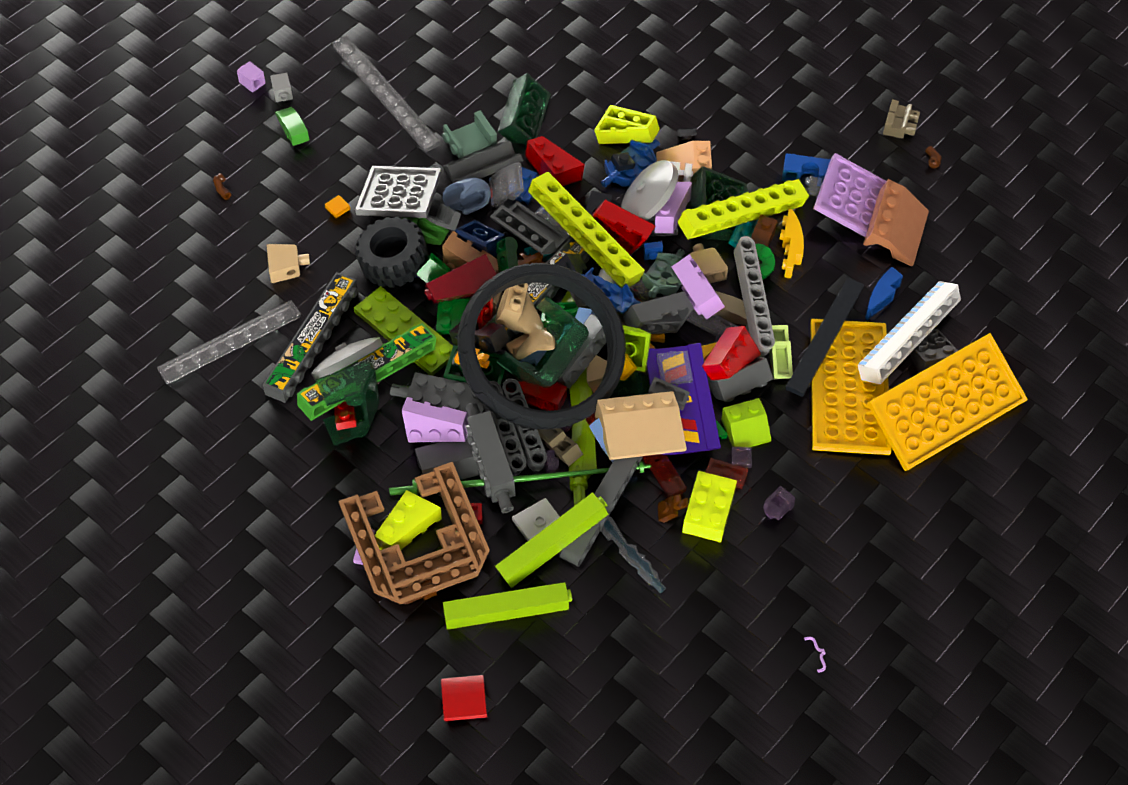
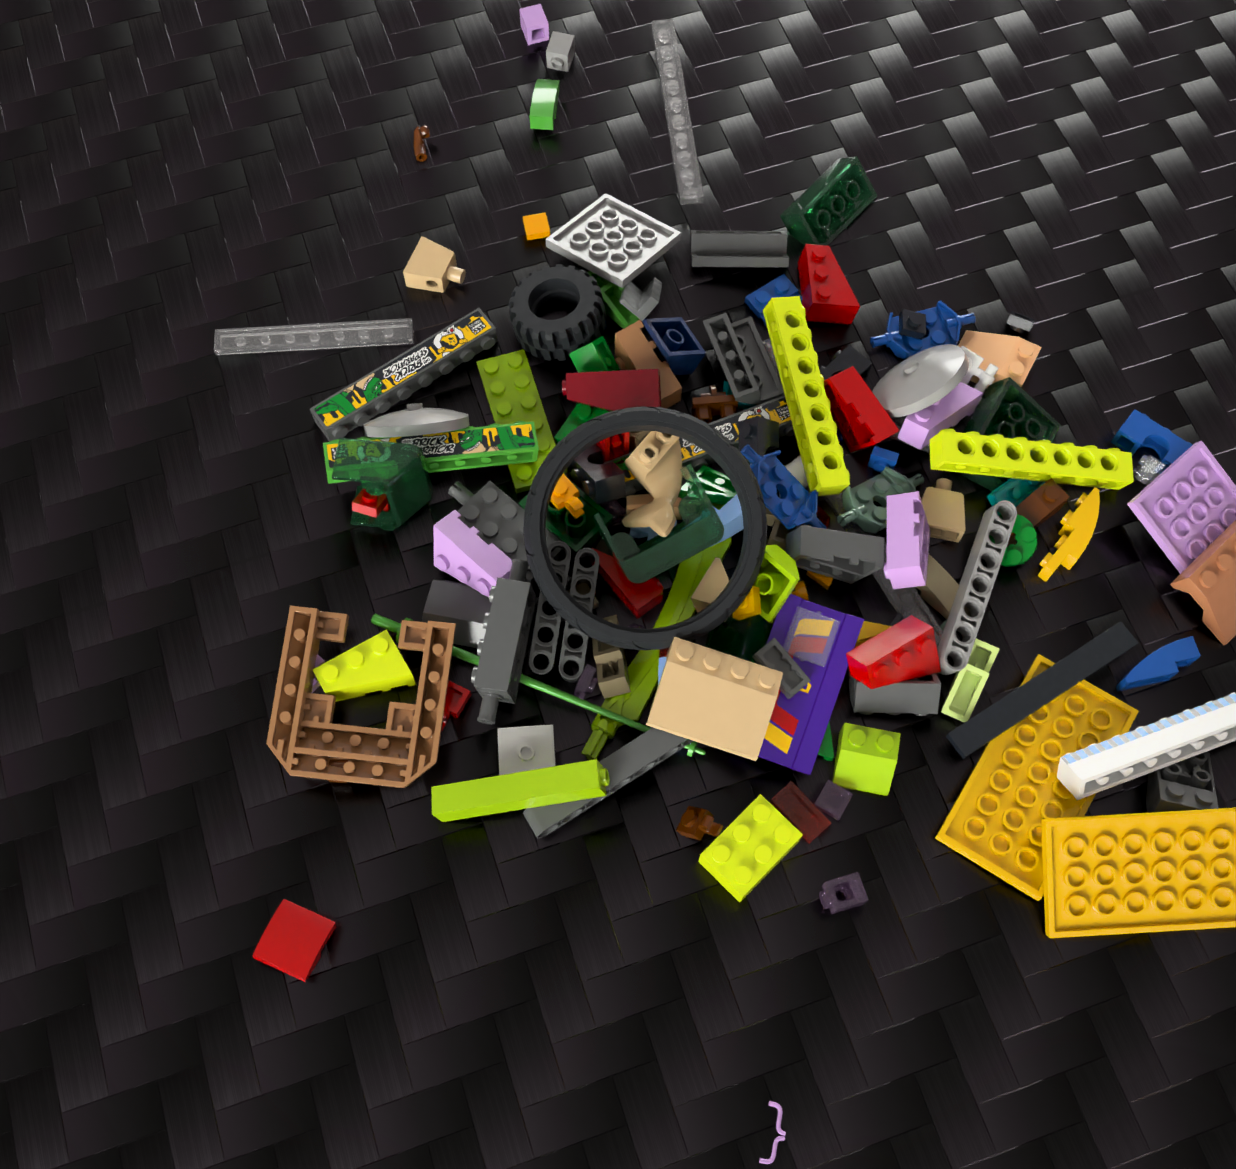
camera: 30 degrees right, 10 degrees up
sand green panel [442,110,497,159] -> none
sand blue hair [442,178,491,215] -> none
lime brick [443,582,572,630] -> none
clear slope [489,162,524,208] -> none
dark green leg [496,236,518,291] -> none
dark grey brick [546,314,606,389] -> none
neon yellow wedge [594,105,660,144] -> none
clear sword [600,517,666,593] -> none
clear red plate [643,454,687,498] -> none

